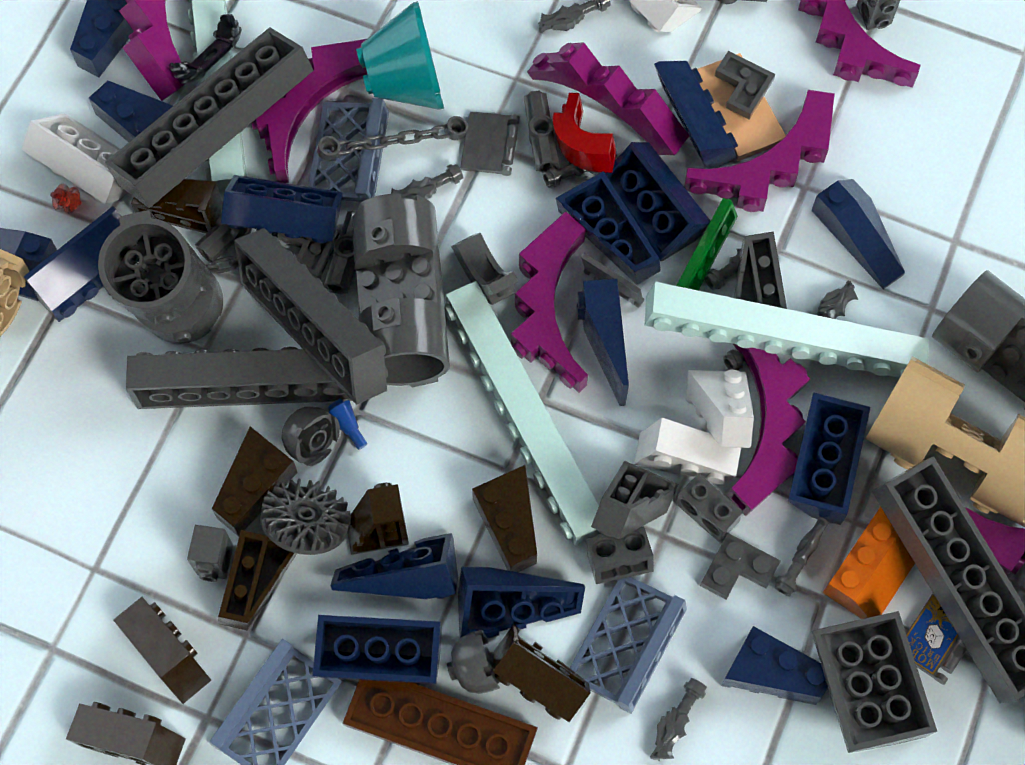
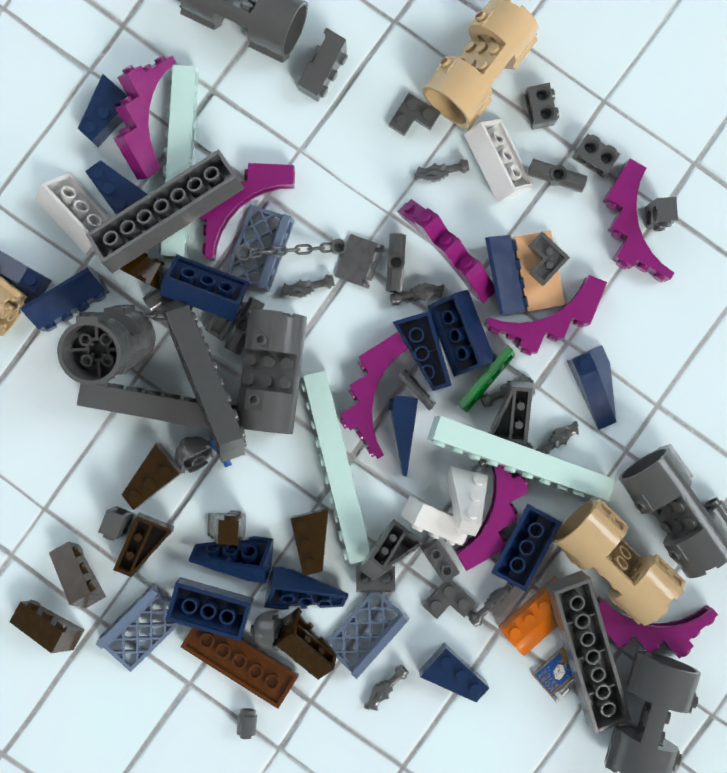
camera: 10 degrees right, 20 degrees up
clear red wheel [50,183,82,214] -> none
black piece [169,14,242,84] -> none
dark grey wheel [260,479,351,555] -> none
teal cone [356,1,444,110] -> none
dark grey arch [451,233,519,305] -> none
red arch [553,93,617,173] -> none
dark grey slope [811,611,937,753] -> none

